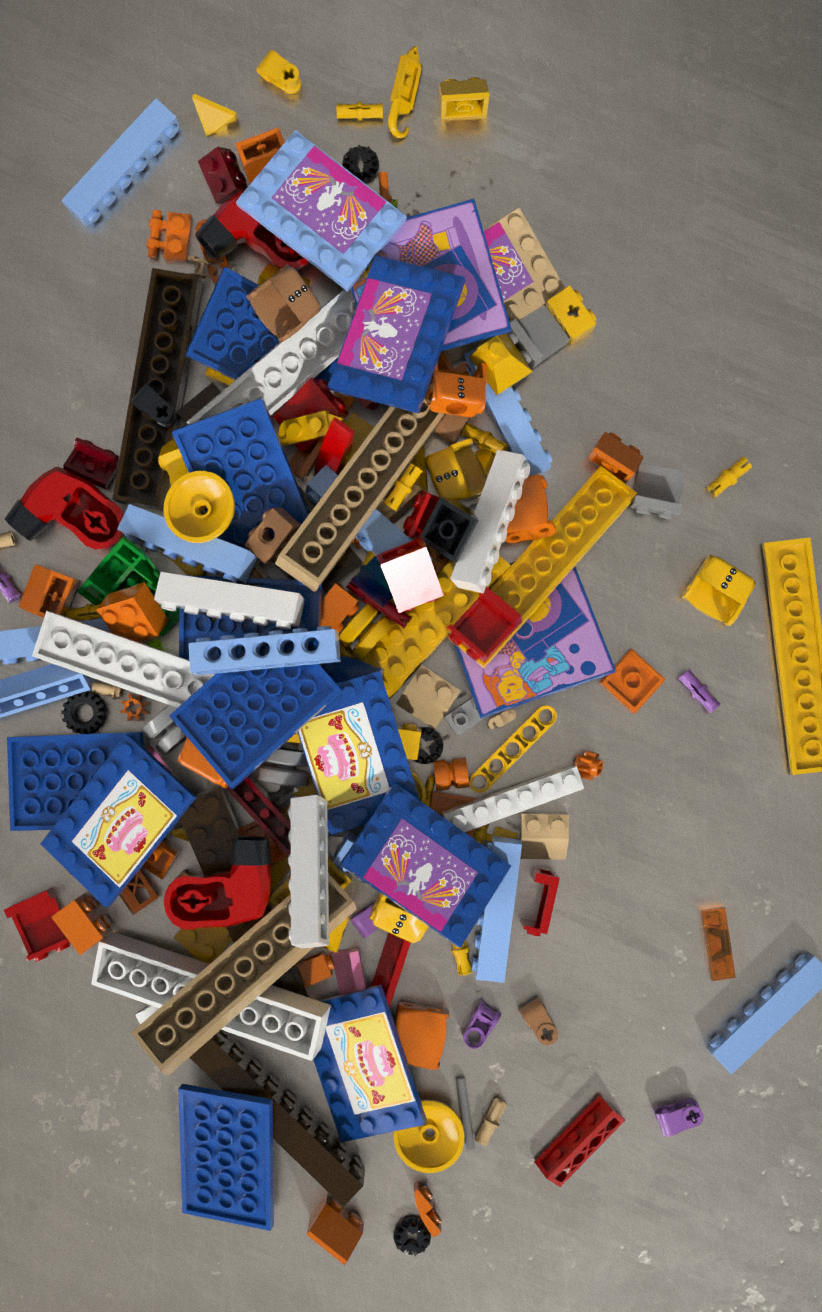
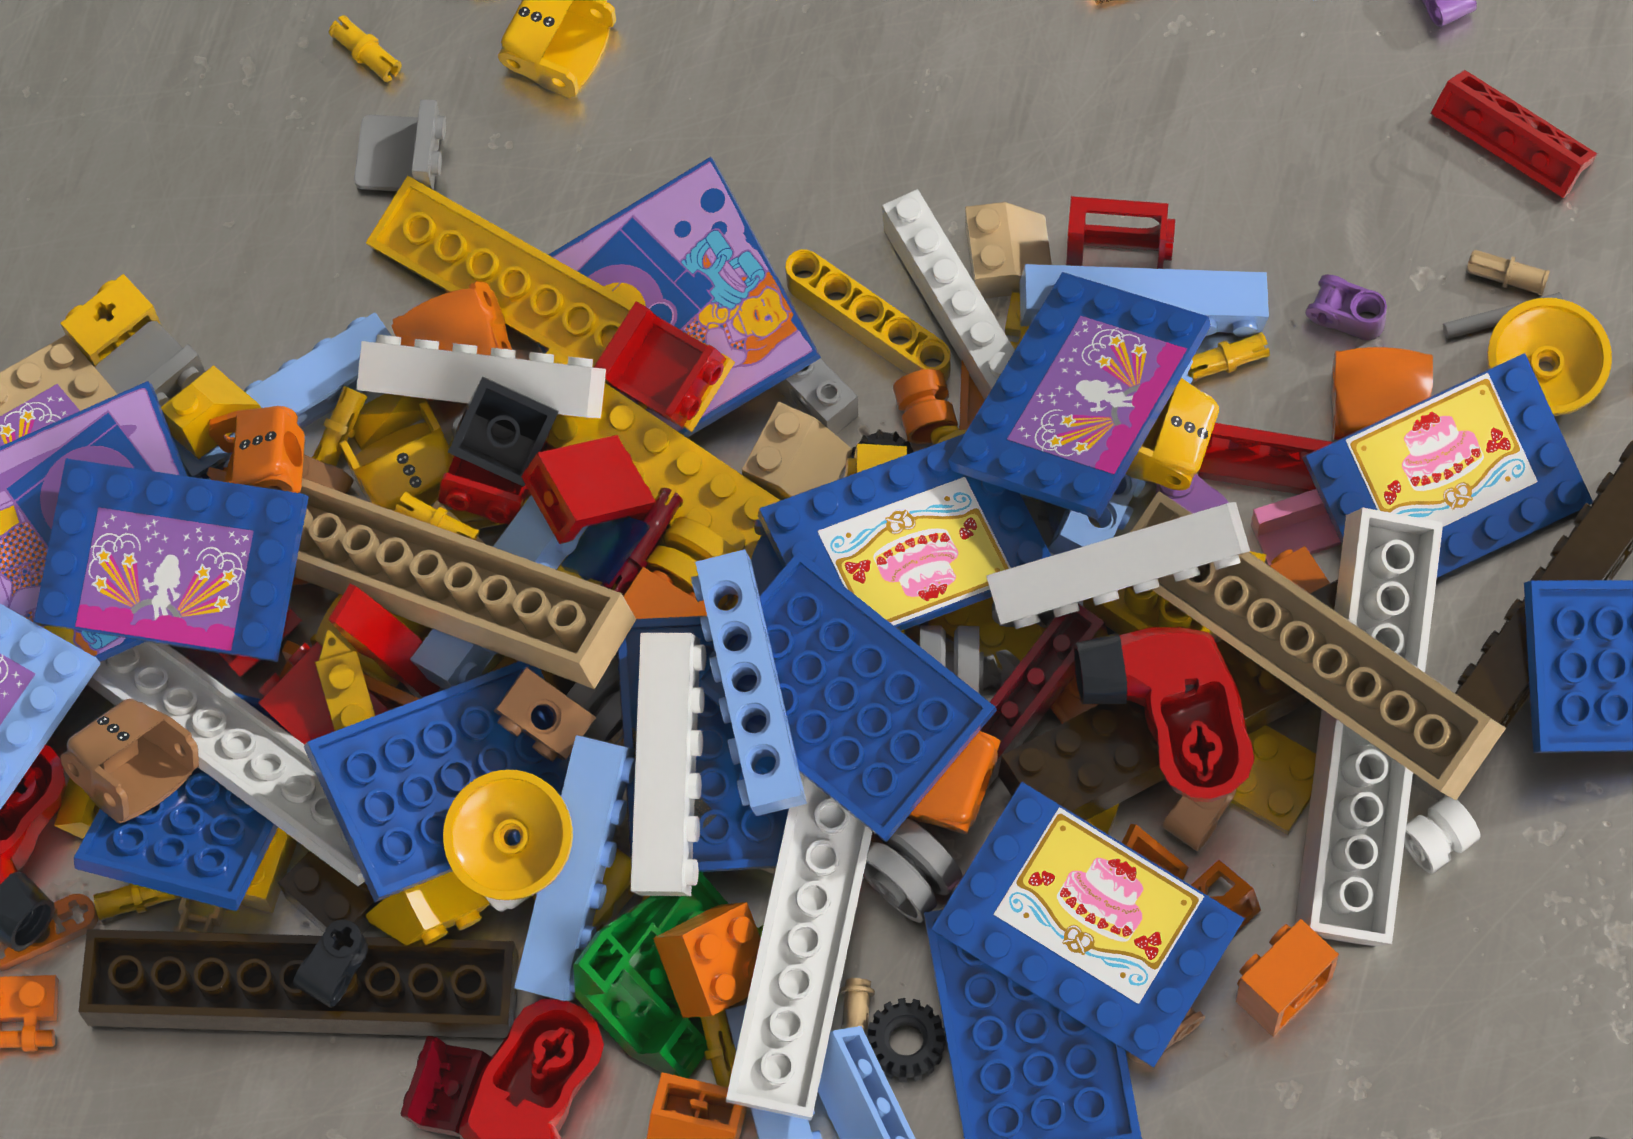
camera: 90 degrees left, 20 degrees down
red panel [4,887,70,962] -> none
orange gear [120,693,150,722] -> none
tan piece [187,256,210,280] -> none
tan piece [487,709,516,729] -> none
medium nougat piece [518,997,558,1045] -> none
orange gear [575,751,603,780] -> none
orange slope [587,432,644,484] -> none
orange tile [599,648,666,714] -> none
medium lavender pin [678,669,721,714] -> none

